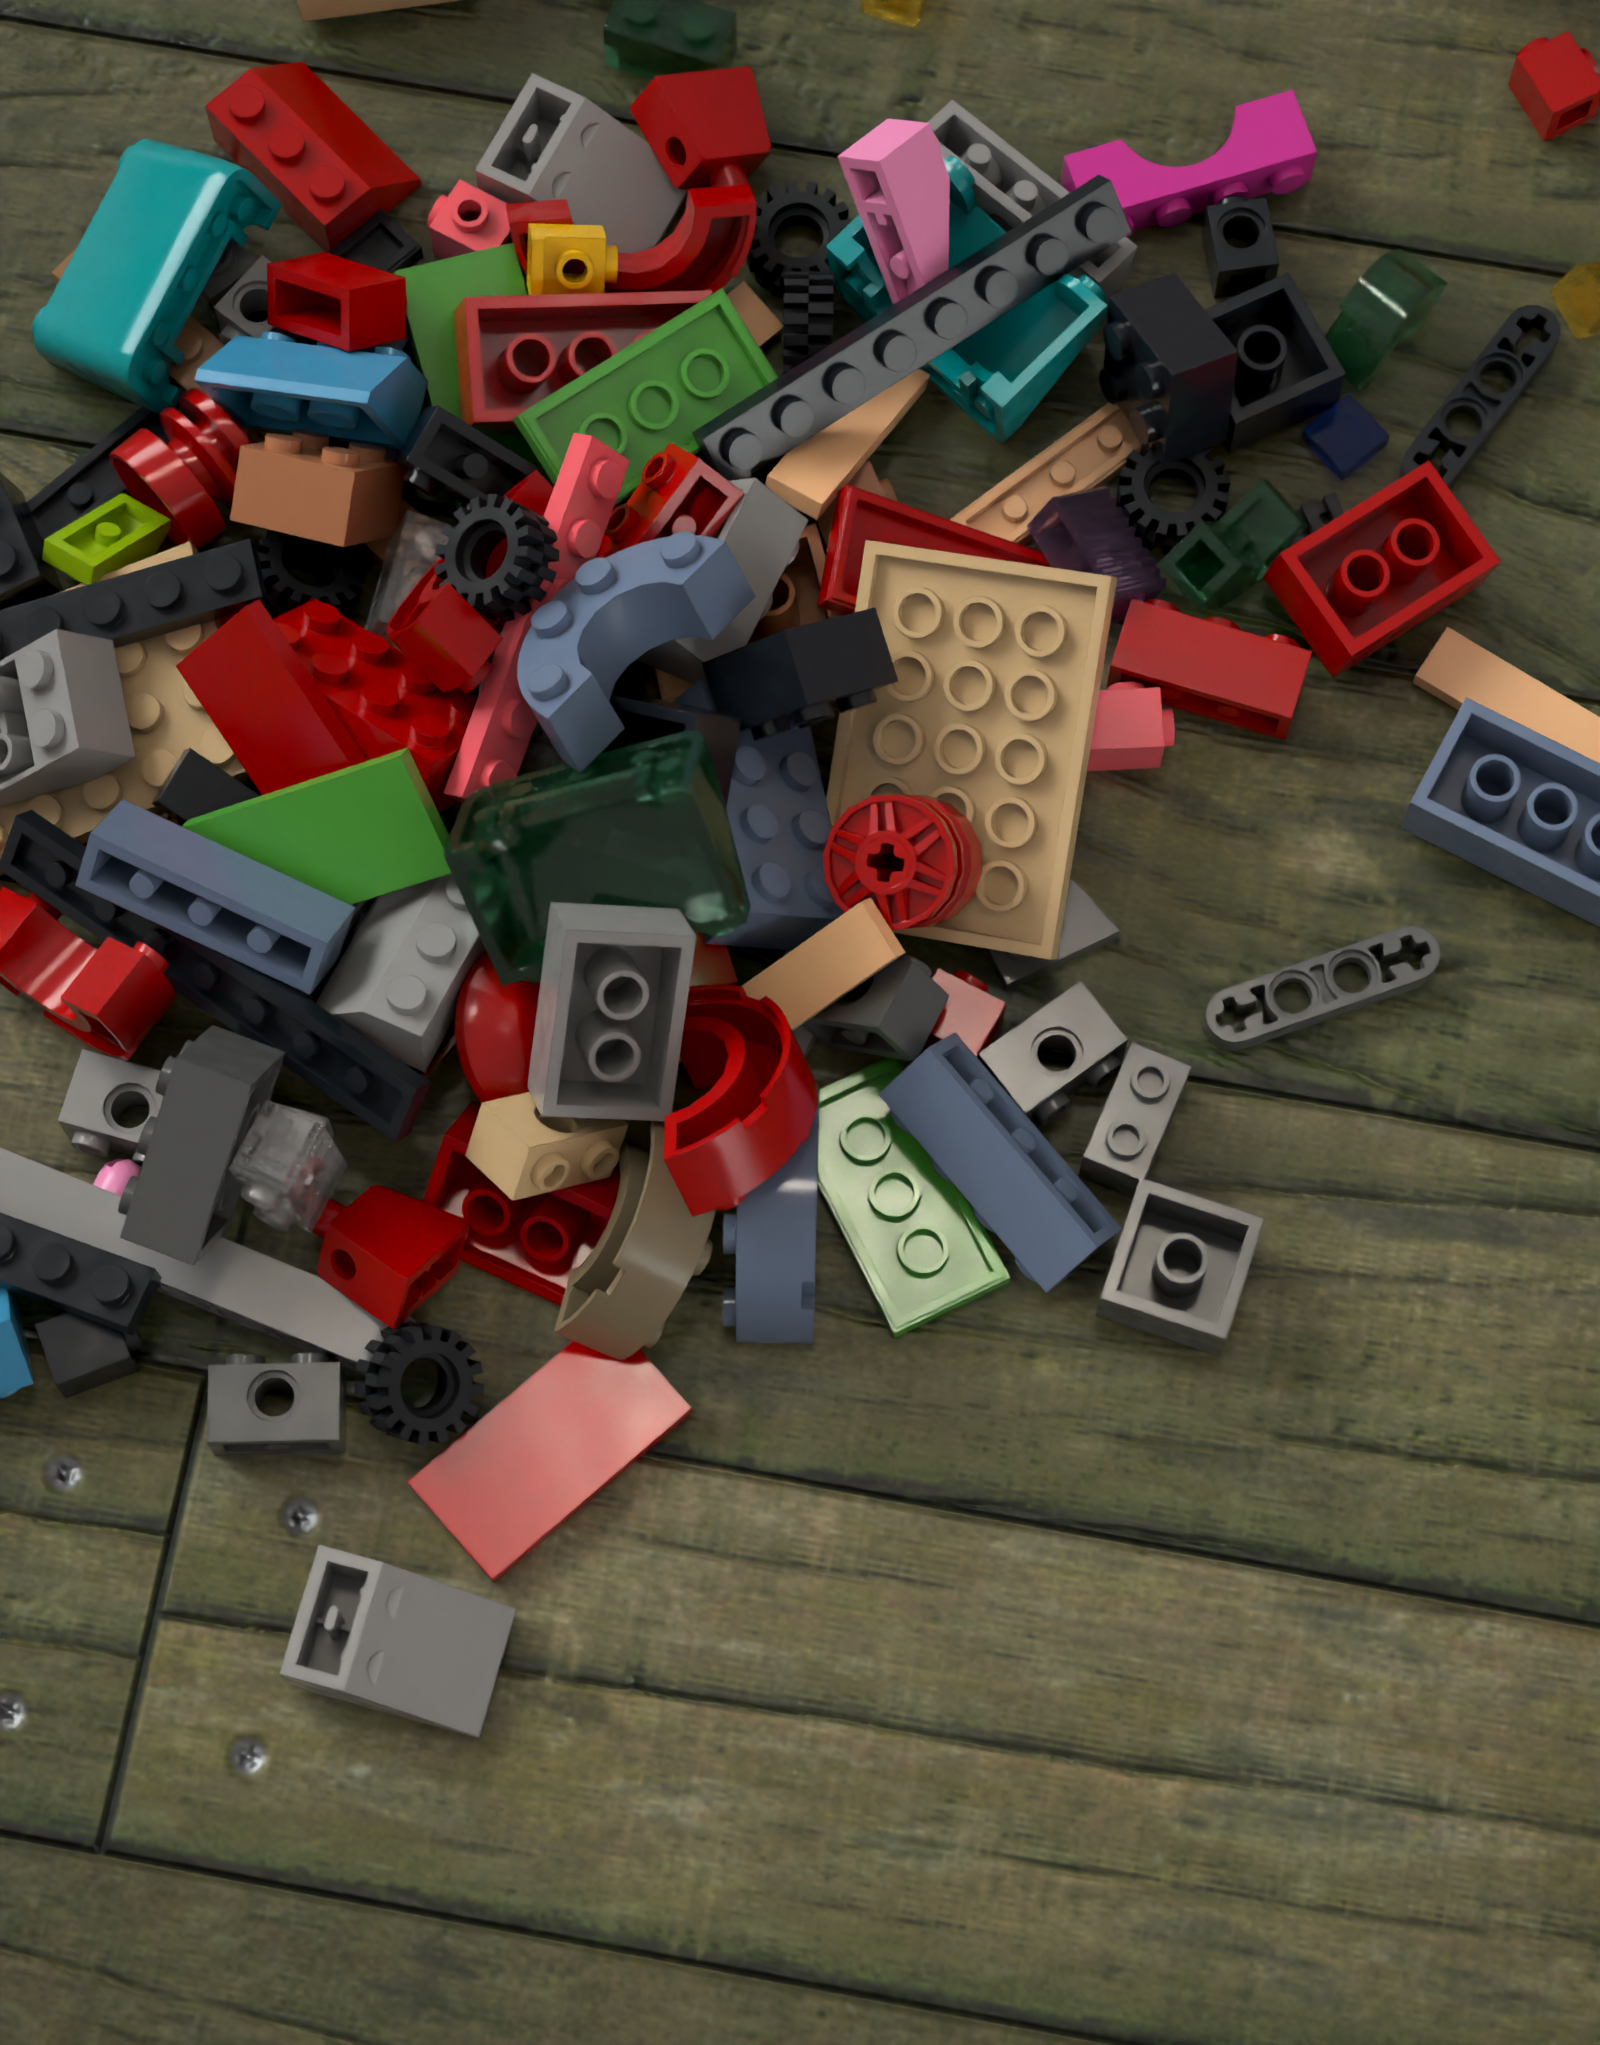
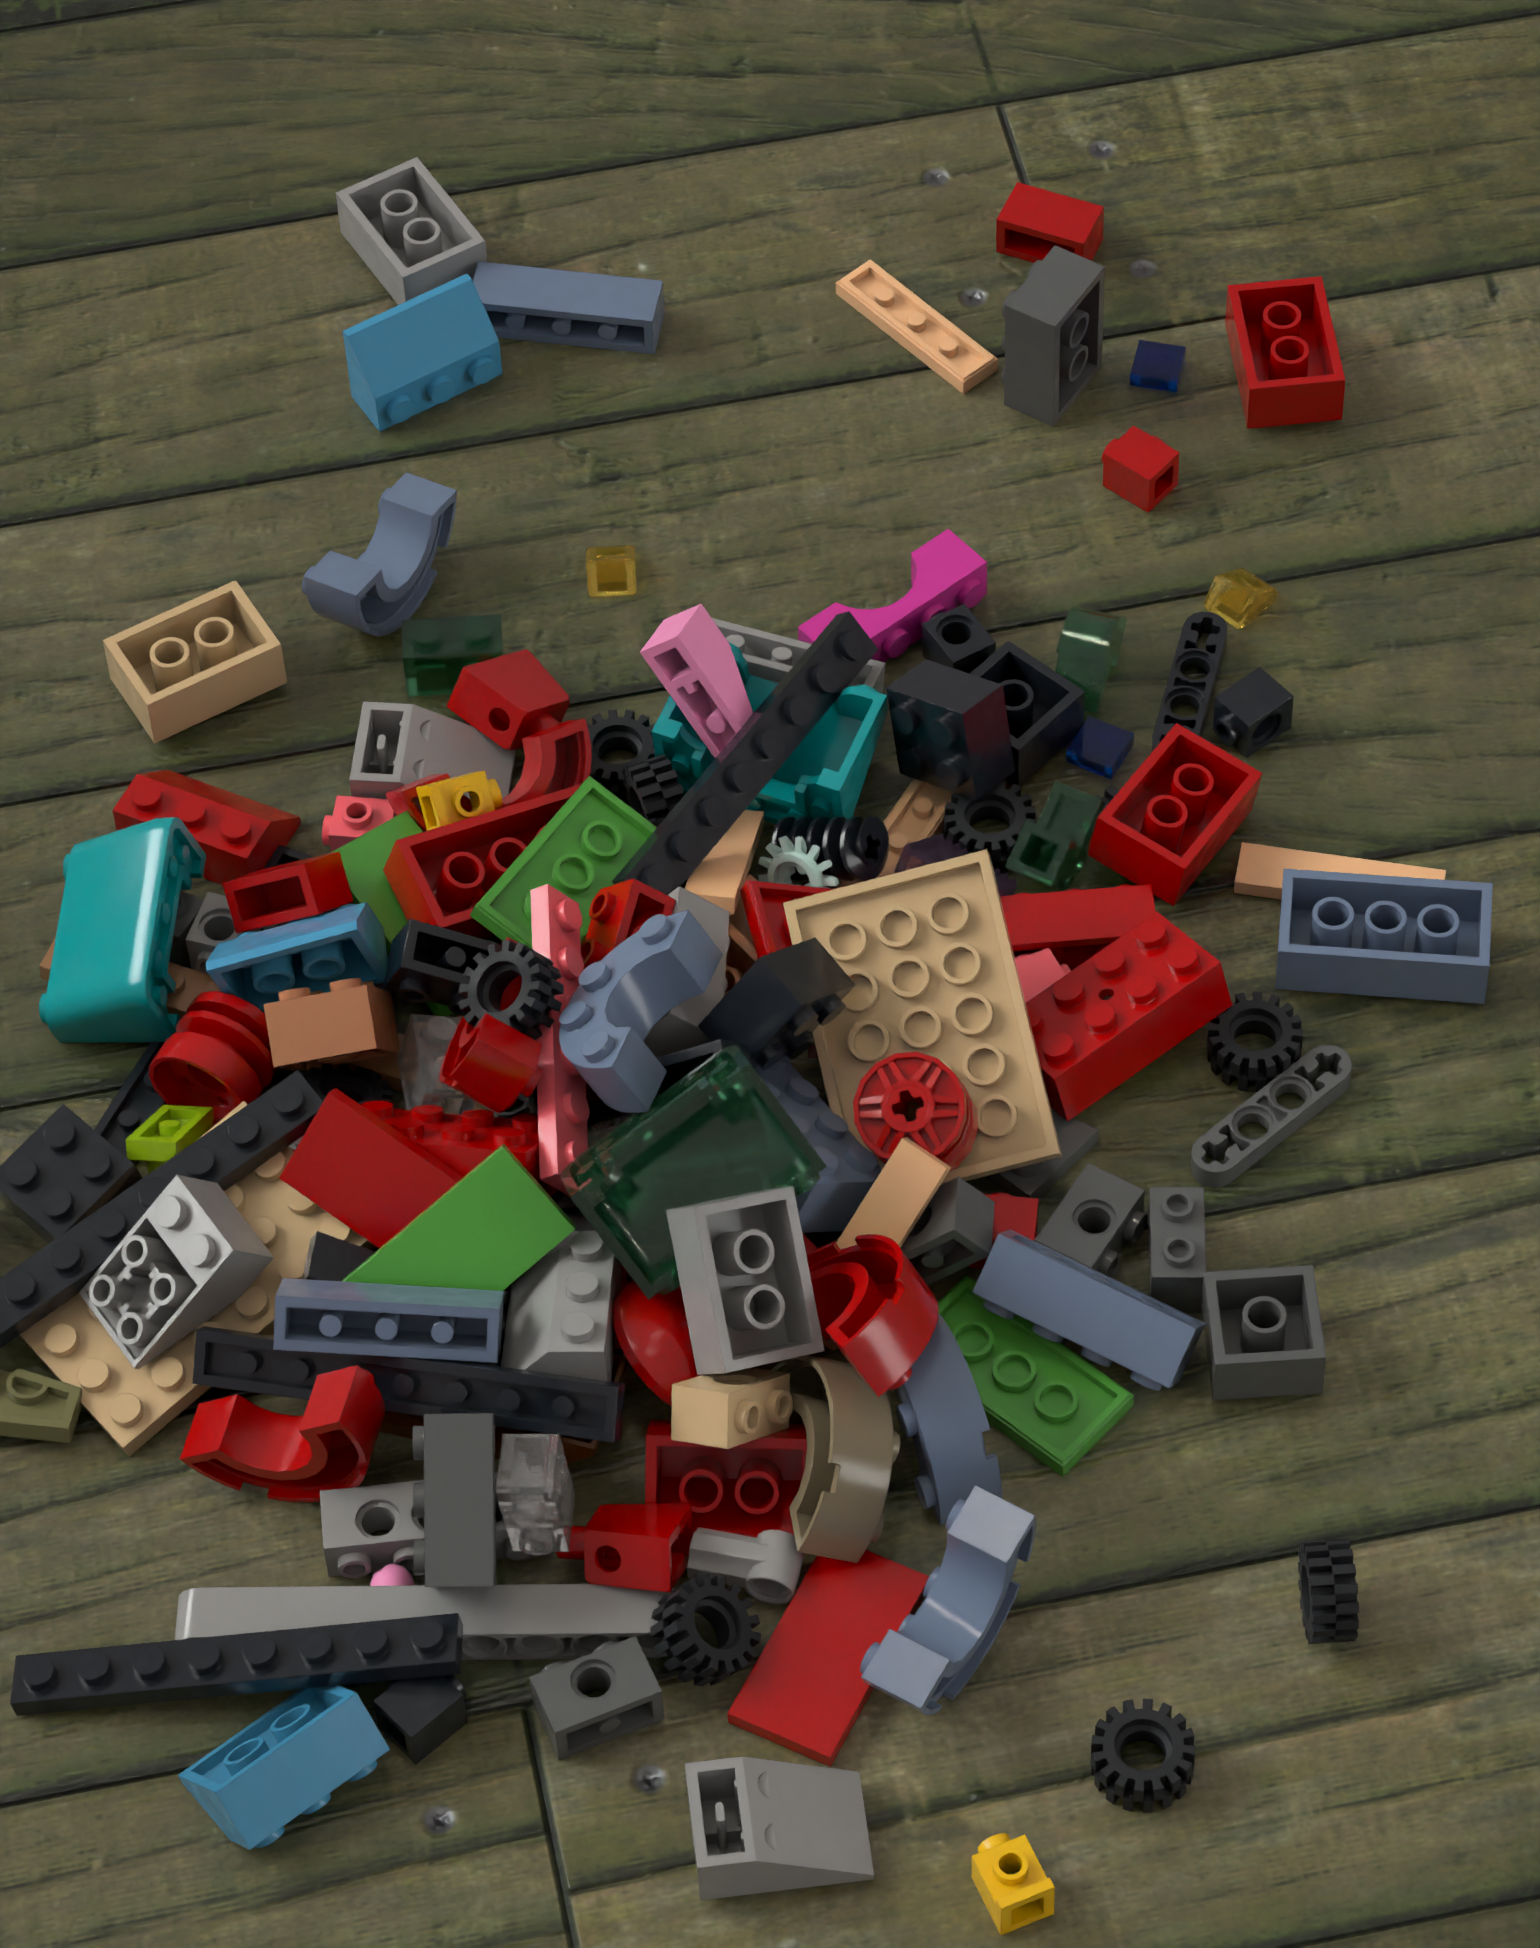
camera: 20 degrees left, 20 degrees down
none -> light grey piece [687,1527,805,1605]
none -> light aqua gear [758,836,839,889]
none -> black piece [772,816,889,881]
none -> sand blue brick [860,1485,1036,1716]
none -> yellow brick [971,1833,1055,1935]
none -> red piece [1026,912,1232,1122]
none -> black tyre [1090,1698,1196,1813]
none -> black tyre [1206,991,1303,1093]
none -> black brick [1213,667,1294,758]
none -> black tyre [1298,1539,1359,1644]

